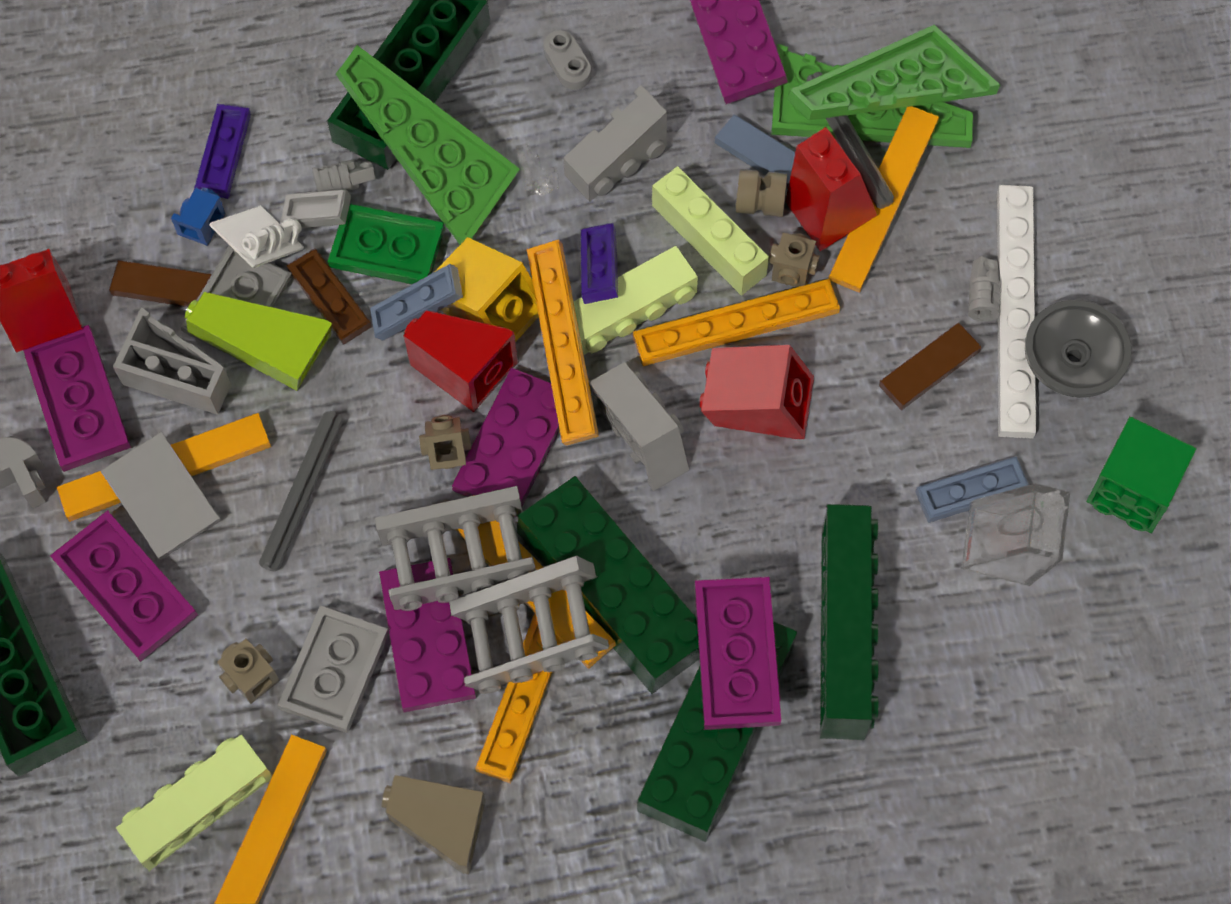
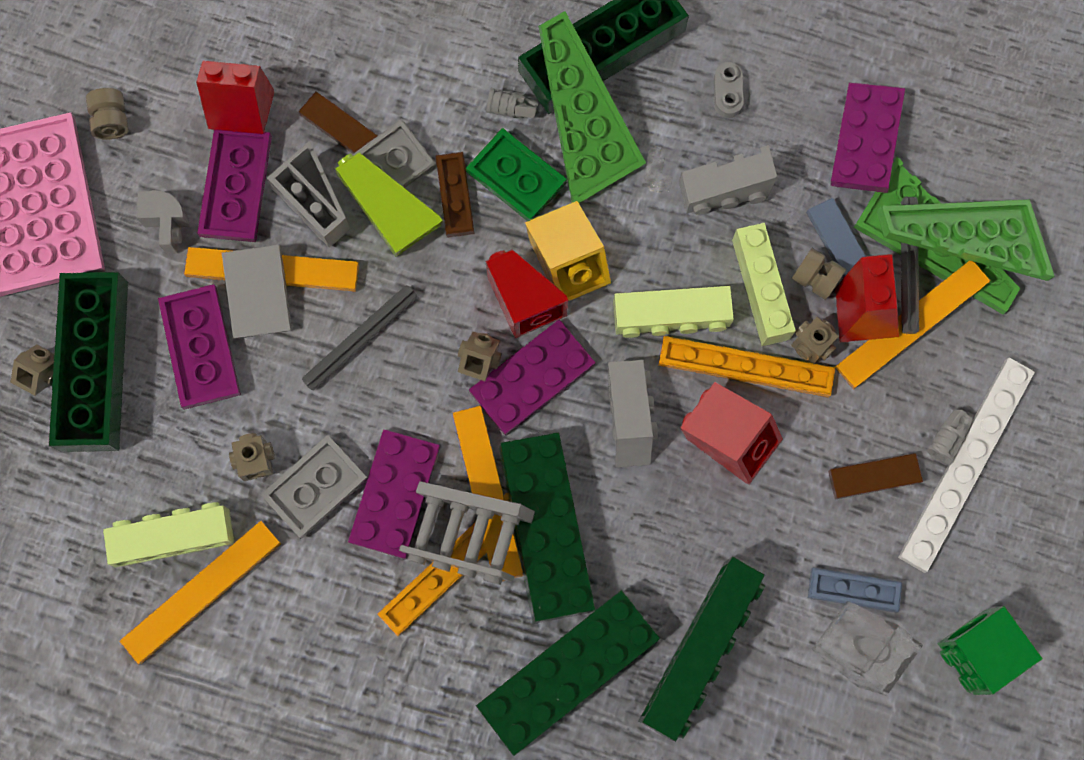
camera: 25 degrees right, 10 degrees up
blue brick [171,188,225,246] -> none
dark purple tile [194,104,251,199] -> none
white hinge [209,206,304,268] -> none
light grey tile [280,189,351,228] -> none
sand blue tile [370,264,463,341] -> none
light grey fence [375,486,536,611] -> none
dark tan slope [382,775,486,874] -> none
light orange tile [526,239,599,446] -> none
dark purple tile [581,223,618,304] -> none
magenta plate [695,577,781,730] -> none
dark grey dish [1025,300,1132,398] -> none

